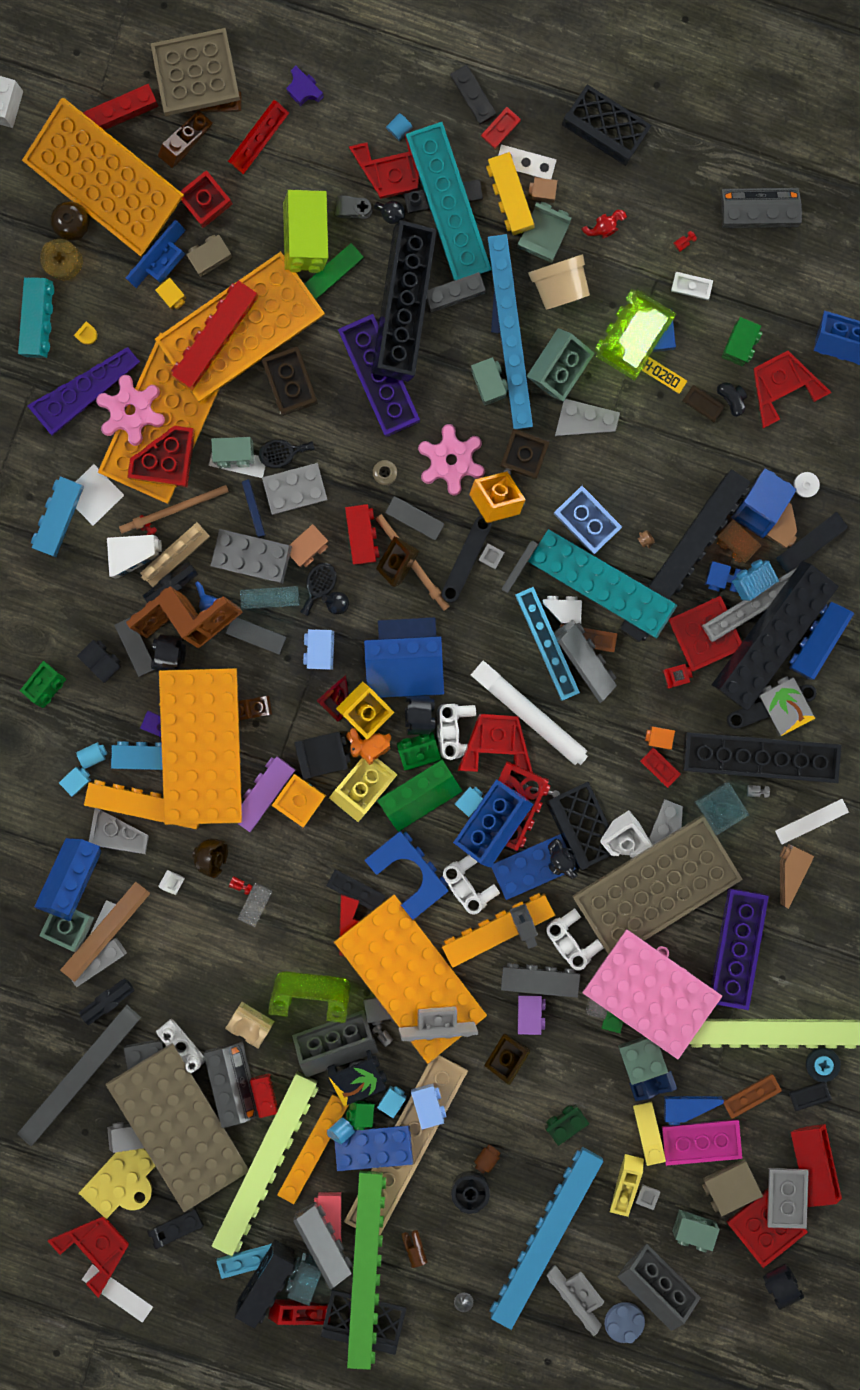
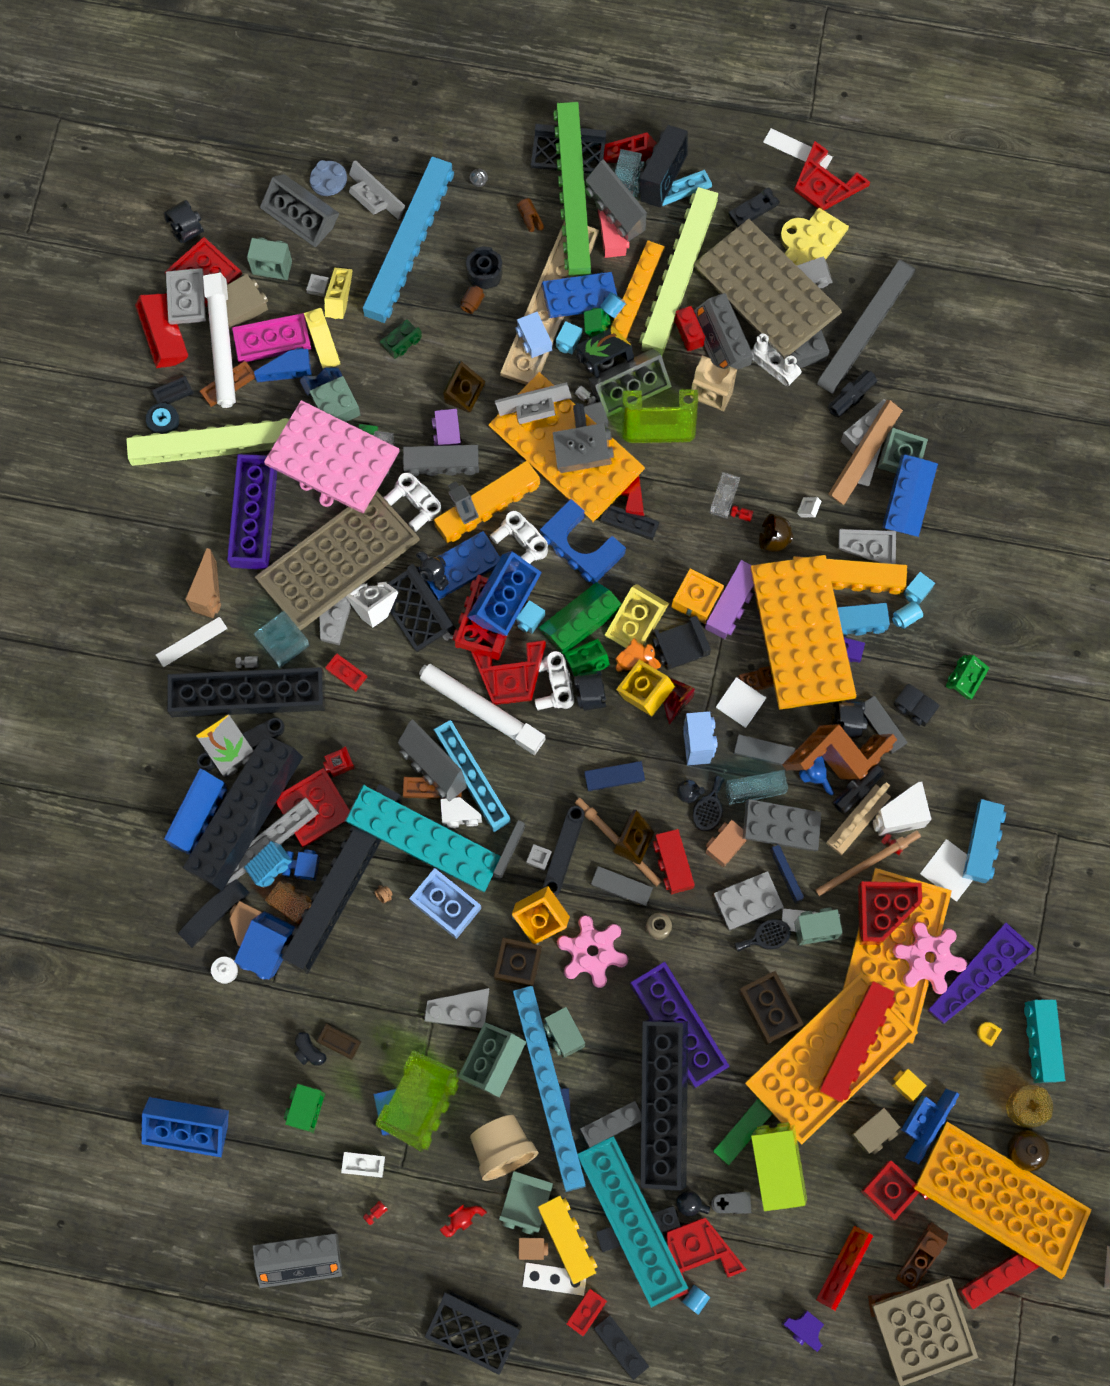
camera: 175 degrees right, 15 degrees down
blue slope [364,637,444,698] -> none
yellow sticker [616,342,687,394] -> none
orange brick [645,726,675,750] -> none
red wing [753,351,832,429] -> none
none -> white brick [203,273,236,408]
none -> dark grey piece [553,403,614,473]
none -> white sticker [716,677,766,728]

